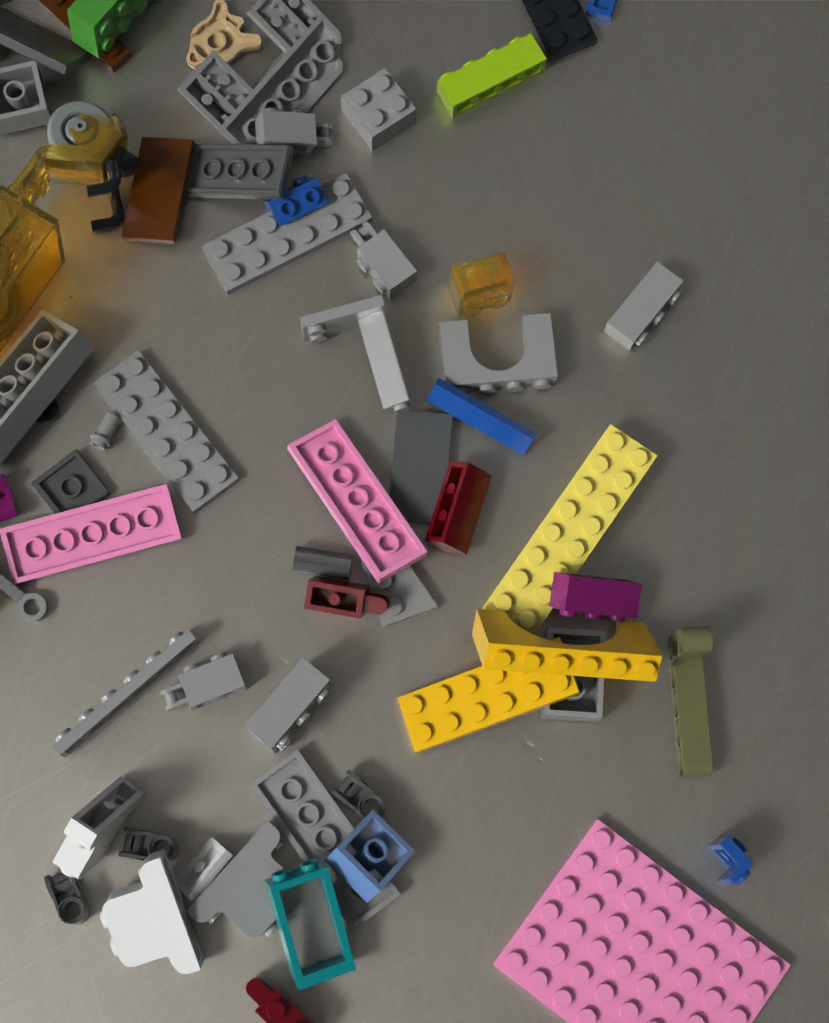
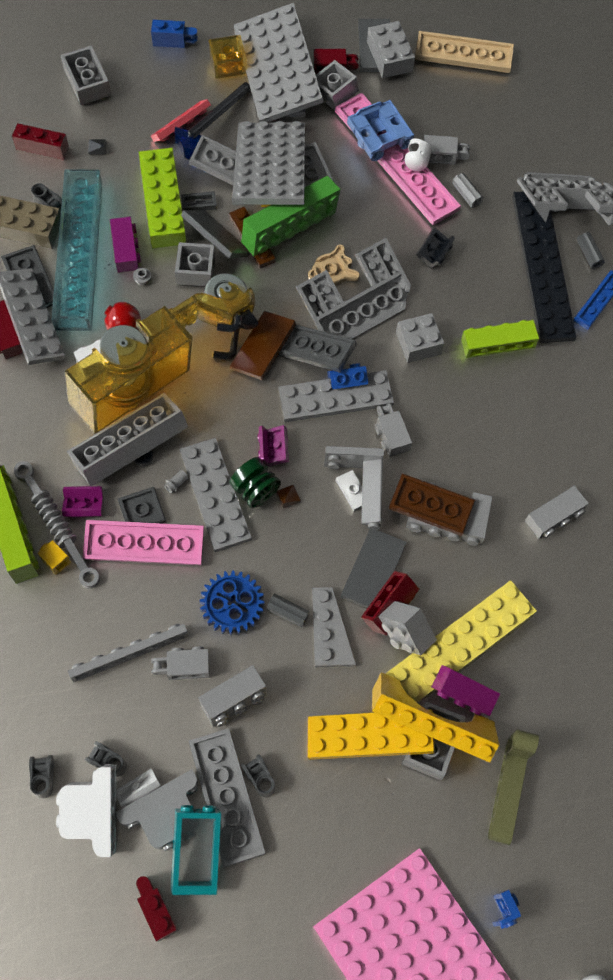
camera: 20 degrees right, 10 degrees down
white brick [53,776,145,880] -> none
light grey brick [255,108,333,155] -> none
bright pink plate [288,419,428,584] -> none
dark red brick [304,576,390,619] -> none
medium blue slope [324,809,416,903] -> none
blue tile [426,378,537,455] -> none
clear yellow brick [448,252,515,317] -> none
none -> blue gear [199,570,265,635]
none -> dark green wheel [229,457,281,509]
none -> magenta bracket [257,425,289,467]
none -> reddish brown slope [276,485,301,508]
none -> white plate [335,470,362,512]
none -> light grey brick [379,601,437,656]
none -> reddish brown tile [389,473,475,536]

